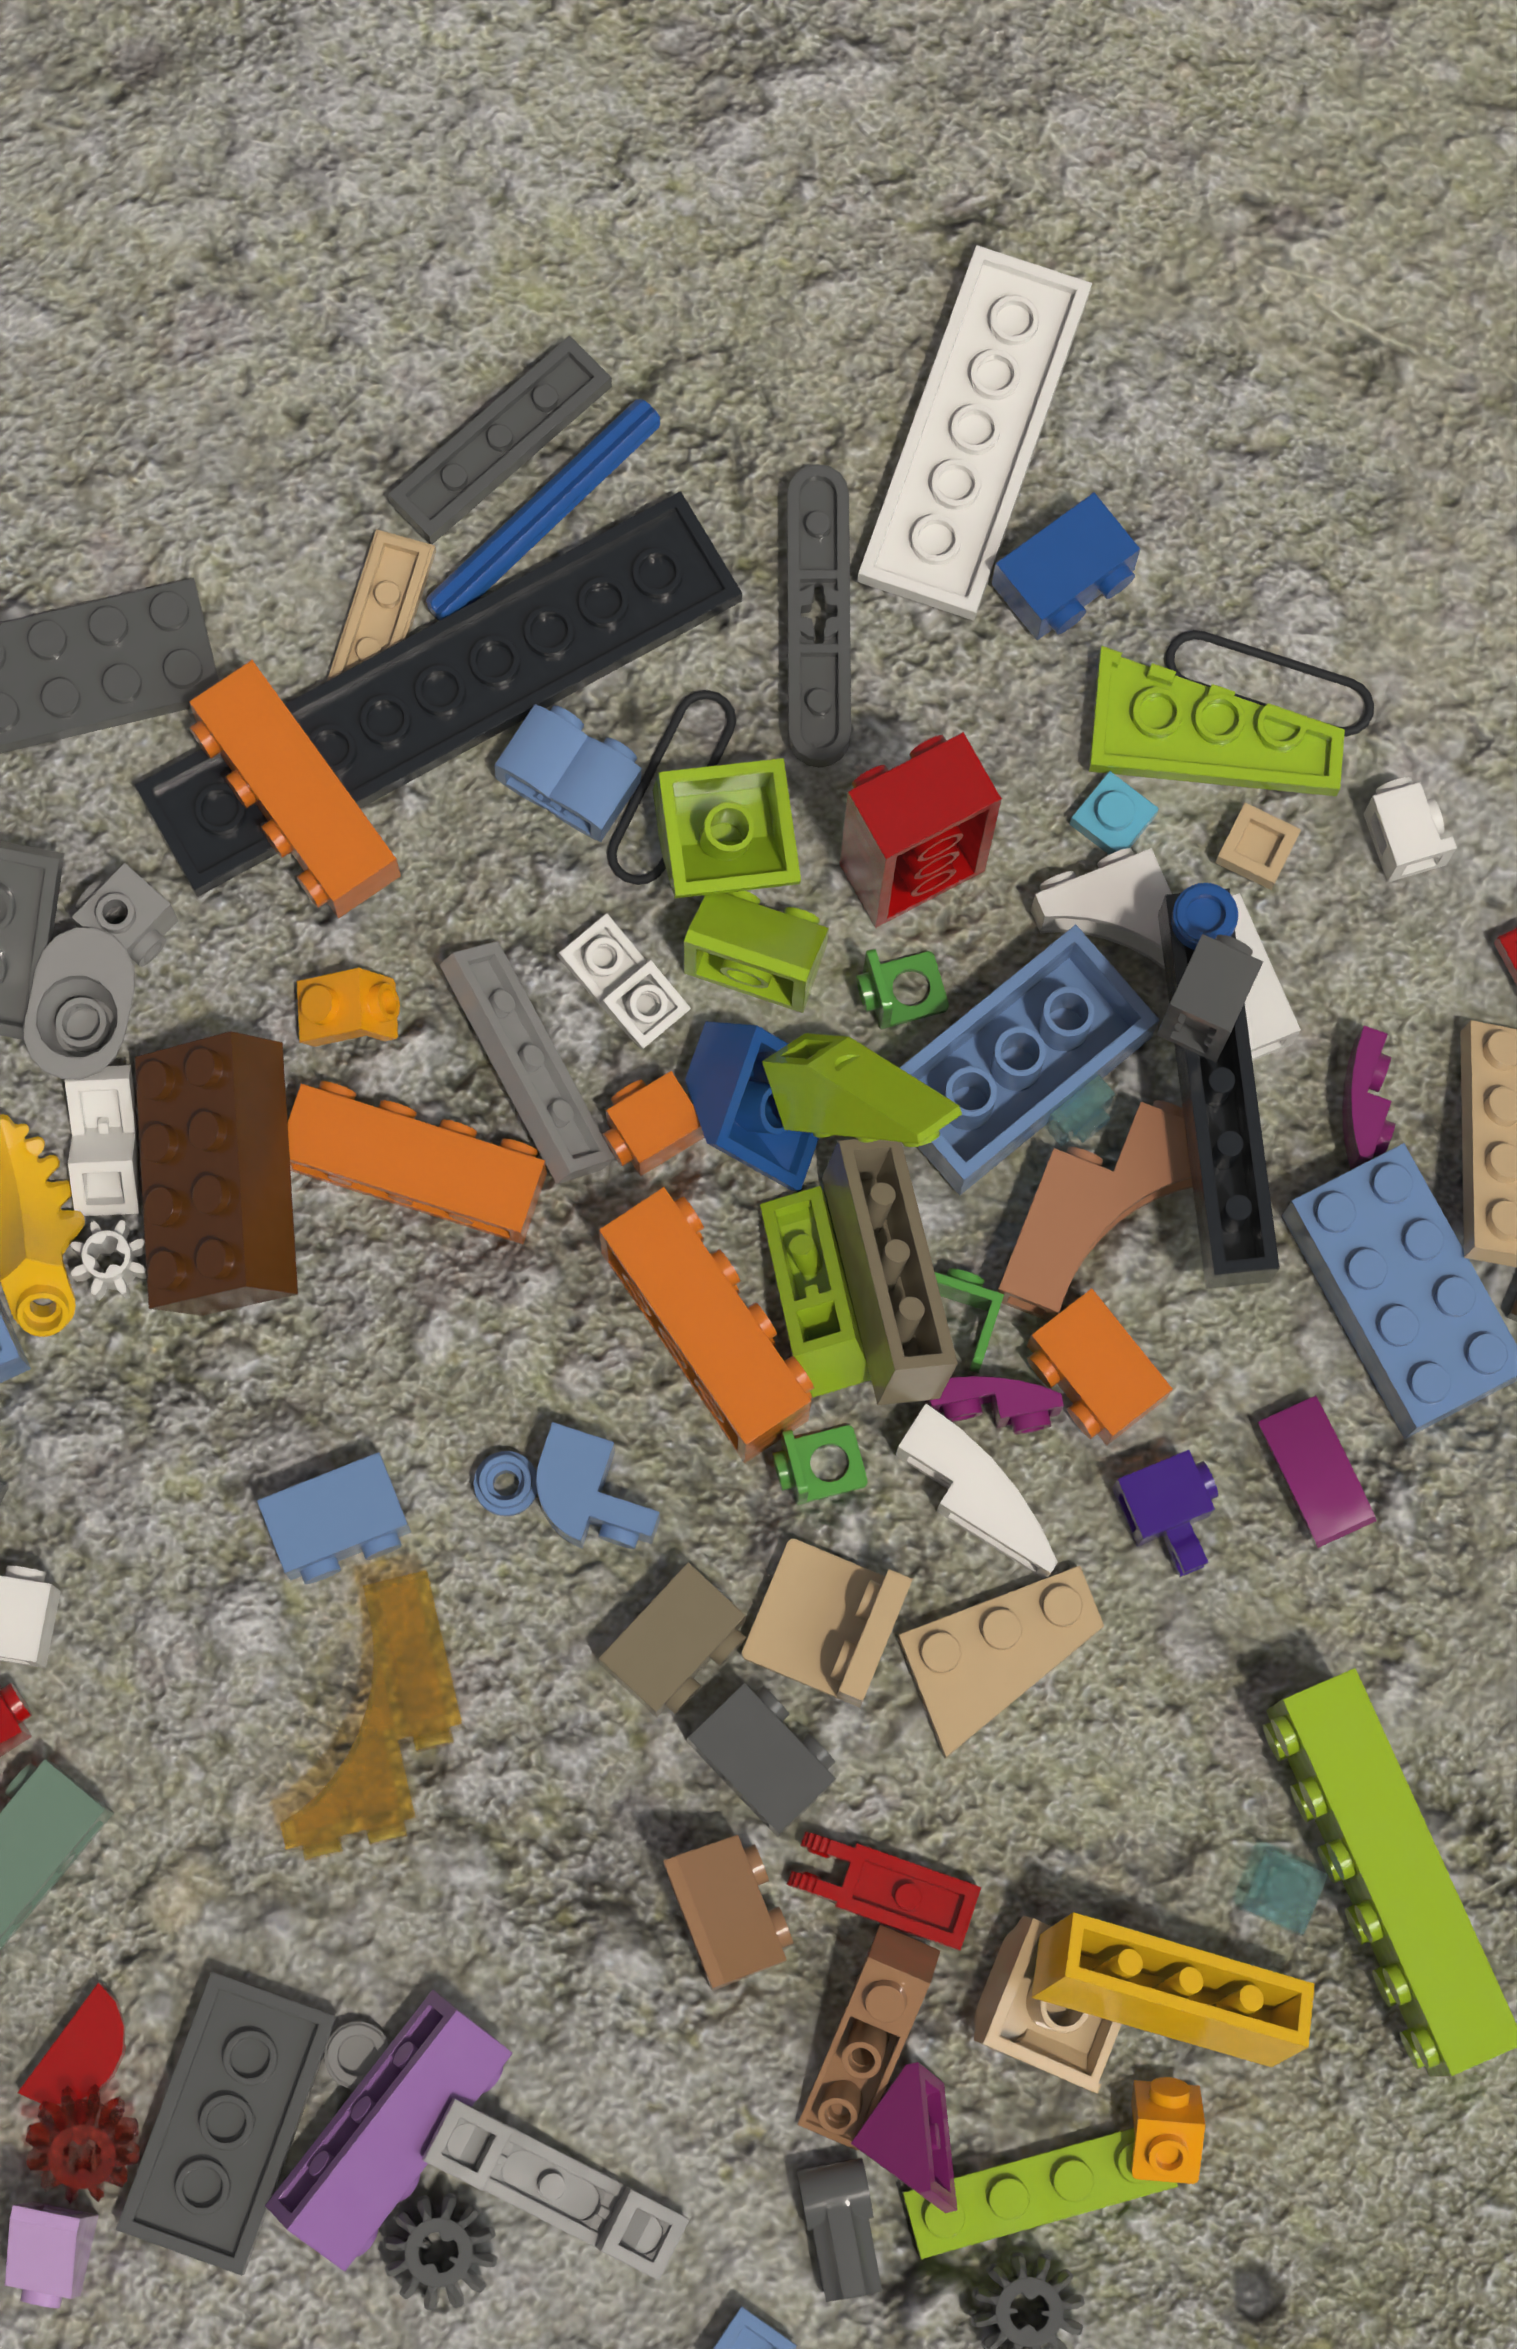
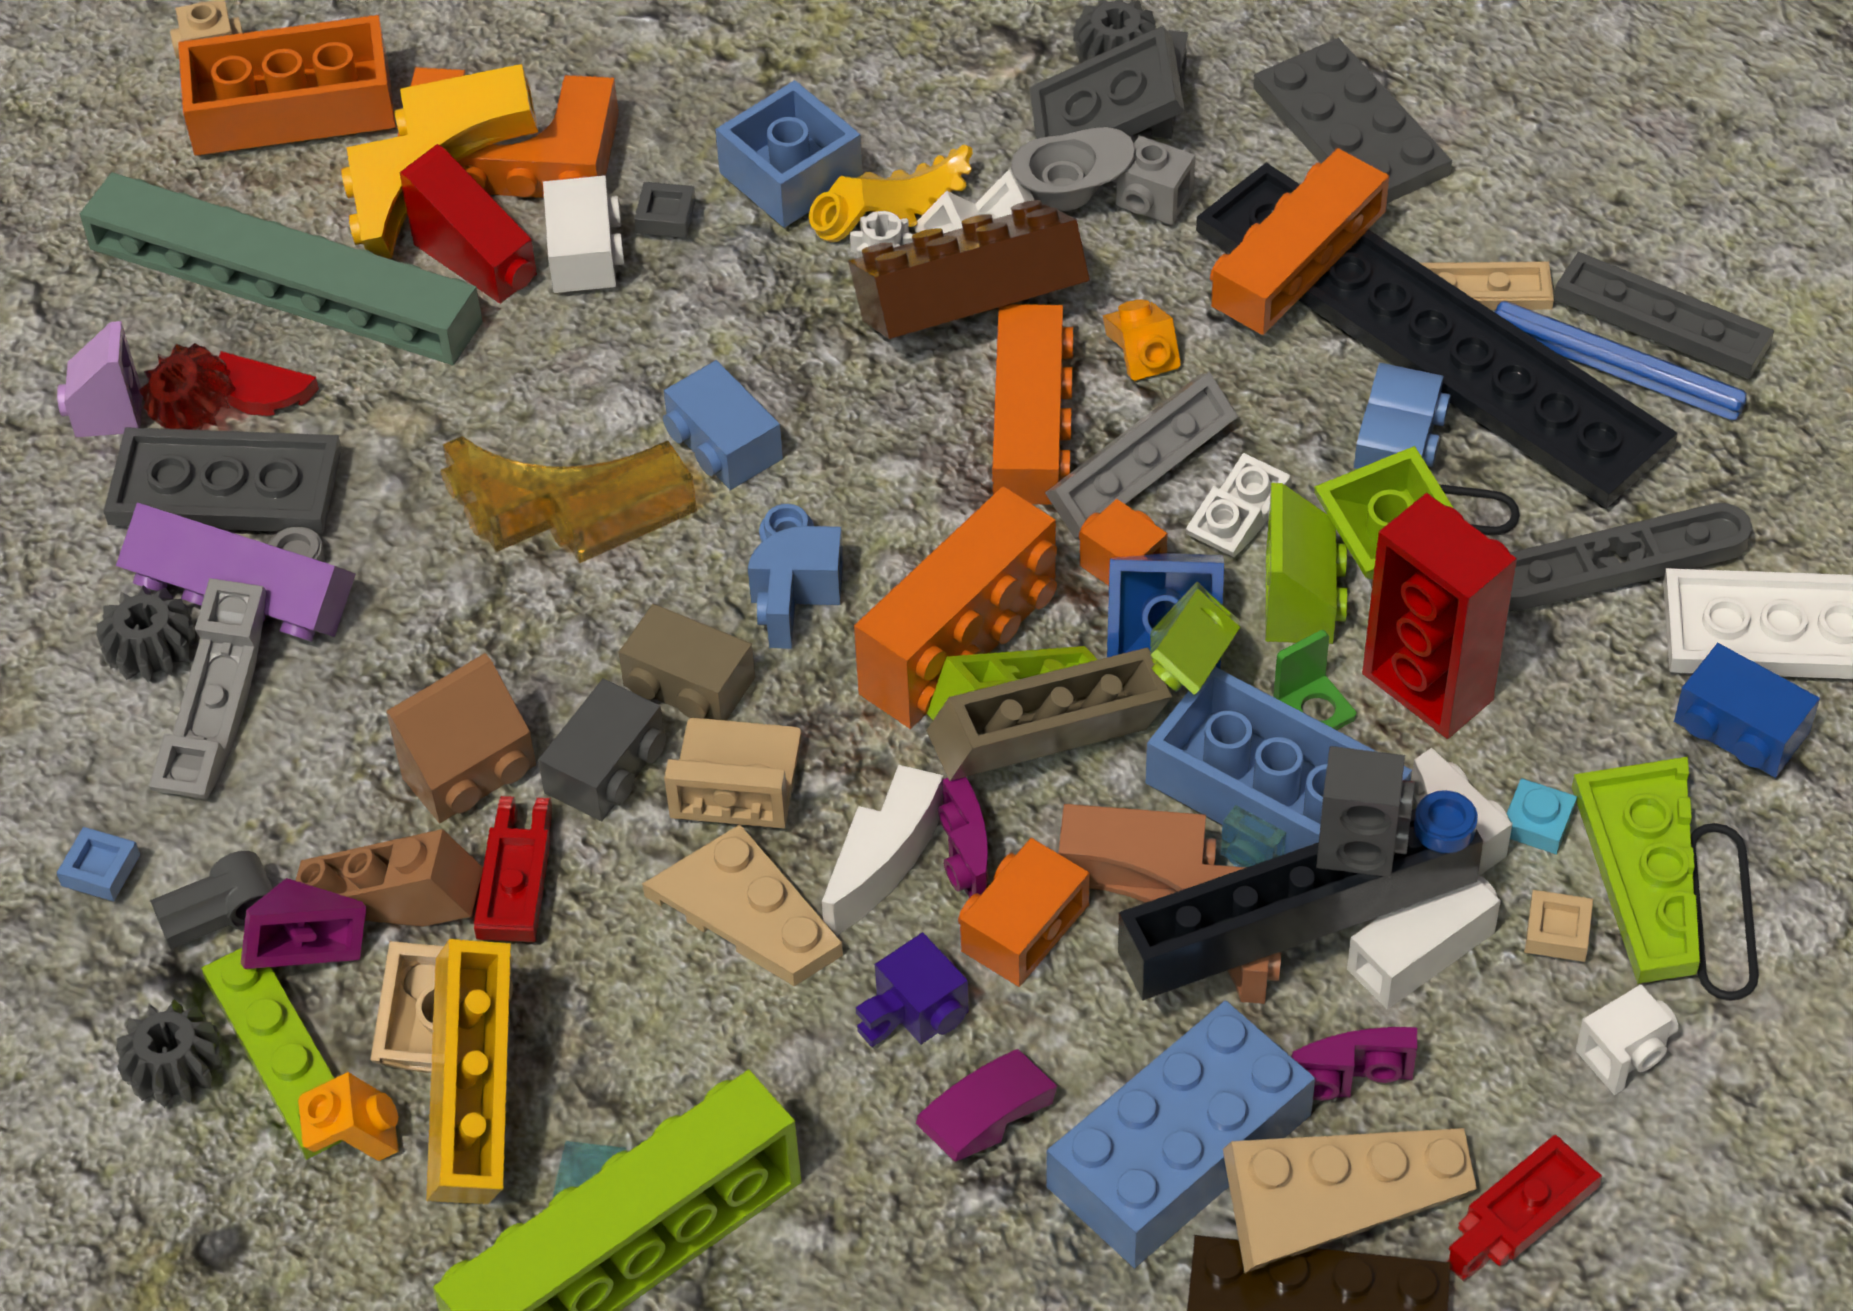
camera: 80 degrees right, 25 degrees down
bright green bracket [772,1425,868,1505] -> none
bright green bracket [935,1268,1004,1373] -> none

